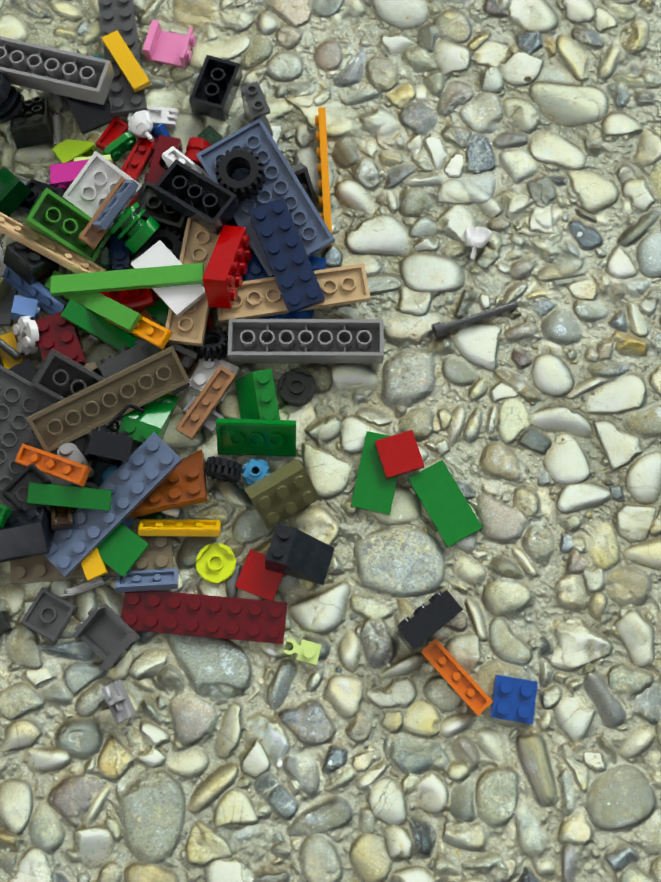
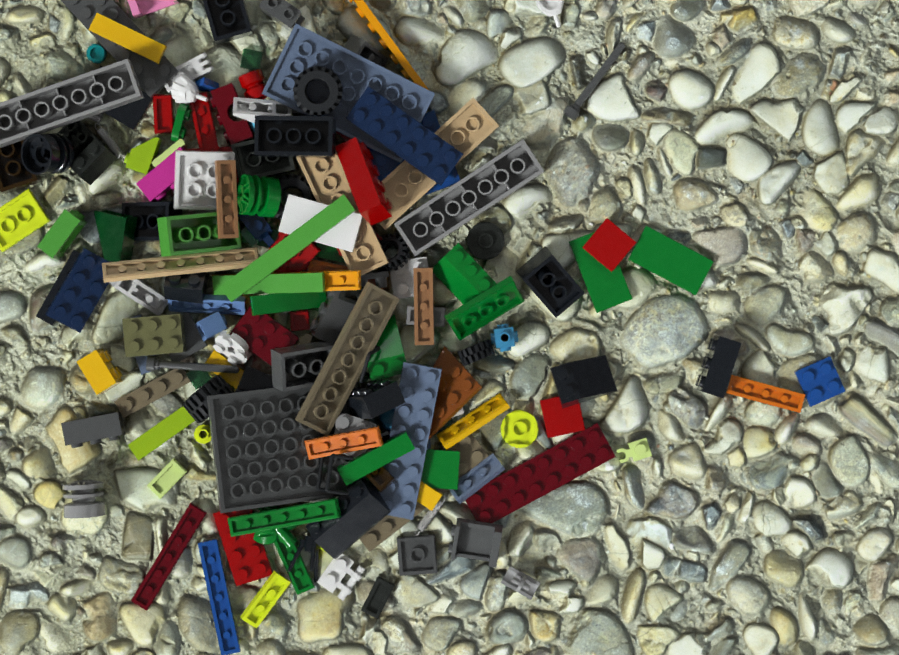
camera: 35 degrees left, 15 degrees up
sand blue plate [92,180,139,230] -> none
olive brick [244,459,320,529] -> none
none -> red tile [290,311,310,331]
none -> black slope [516,247,585,318]

